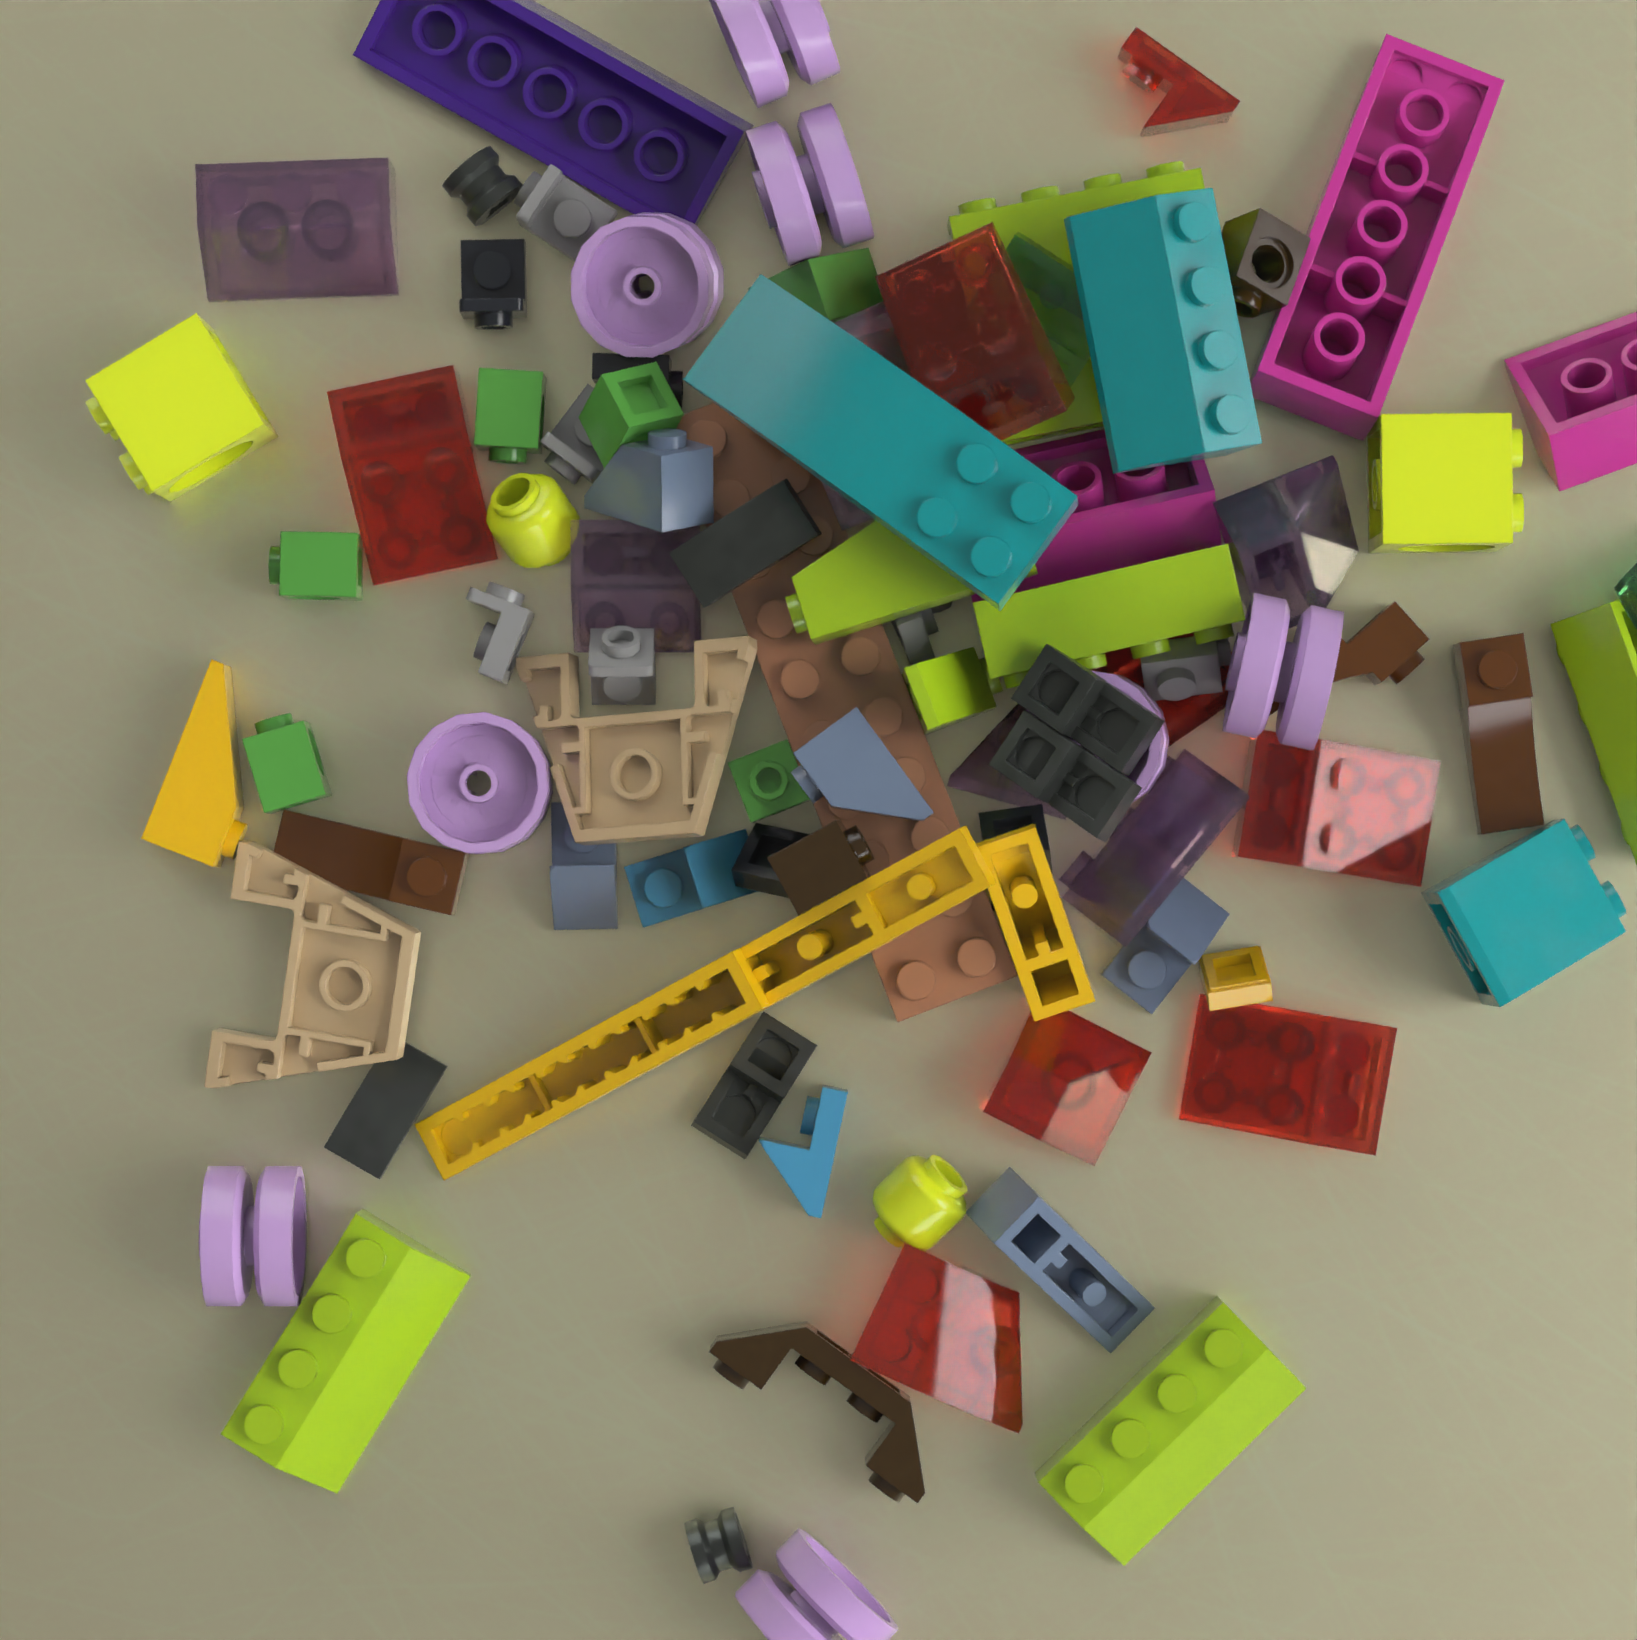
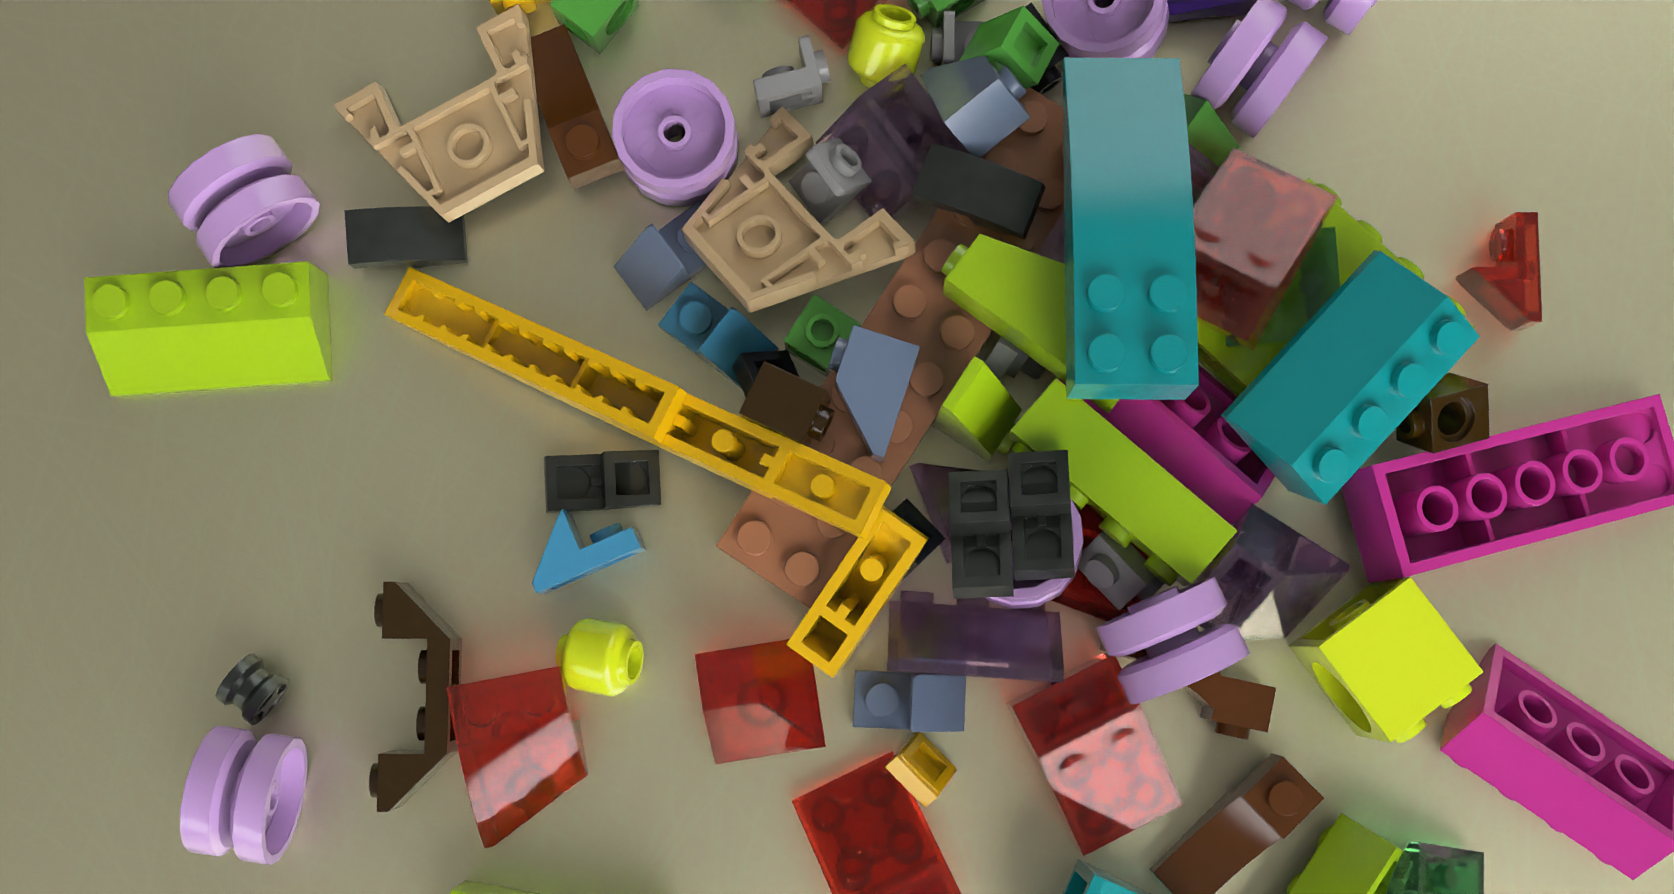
camera: 50 degrees right, 5 degrees down
sand blue slope [966,1167,1155,1354] -> none

